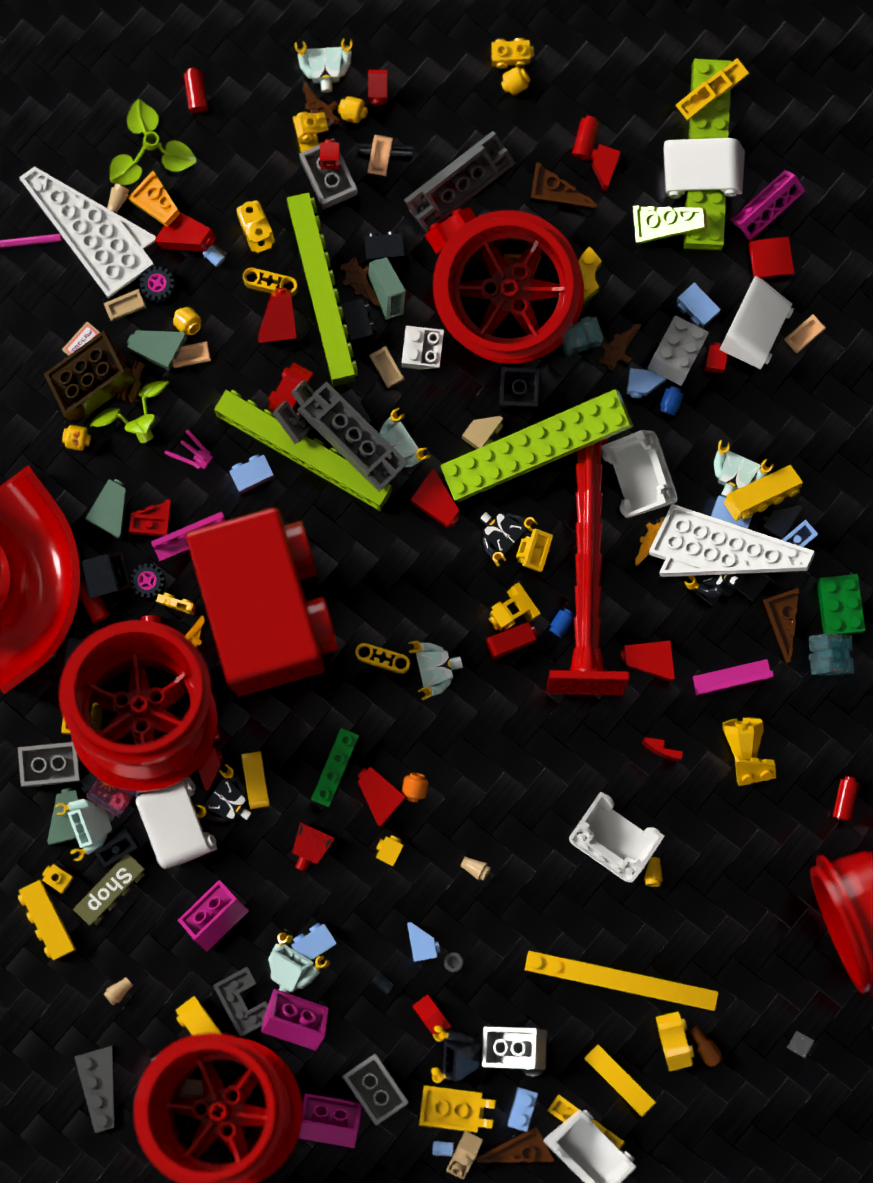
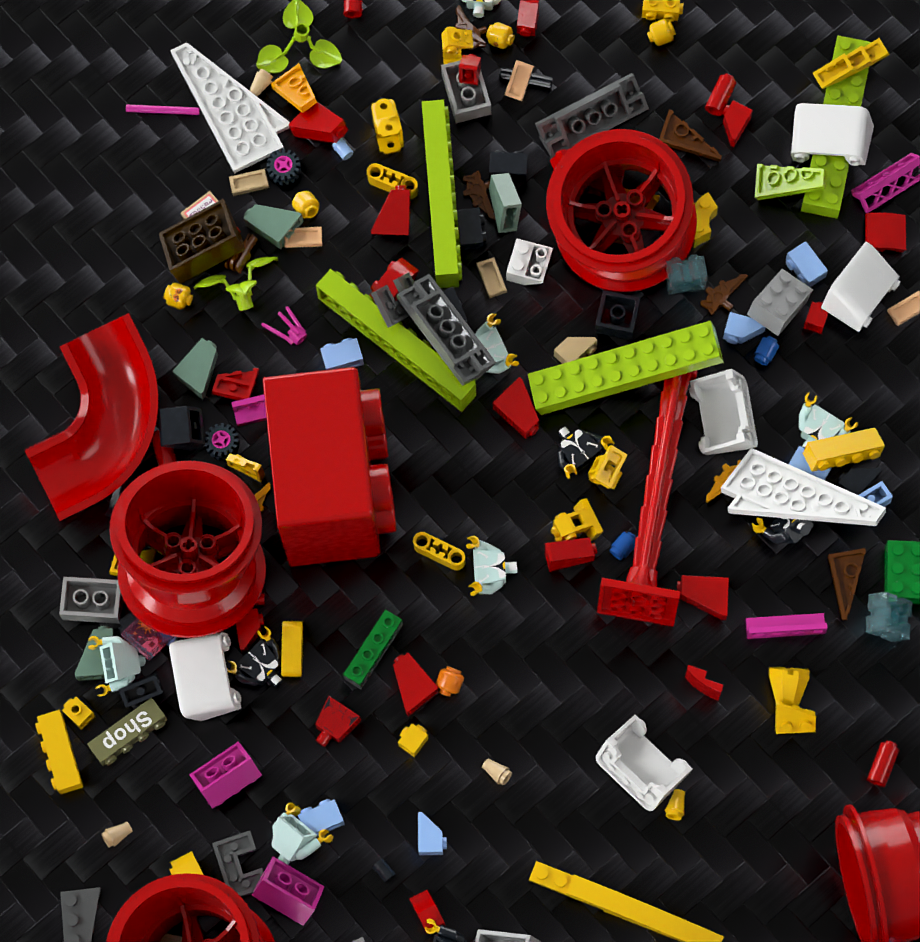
camera: 15 degrees right, 10 degrees down
dark grey tile [444,953,463,972] -> none

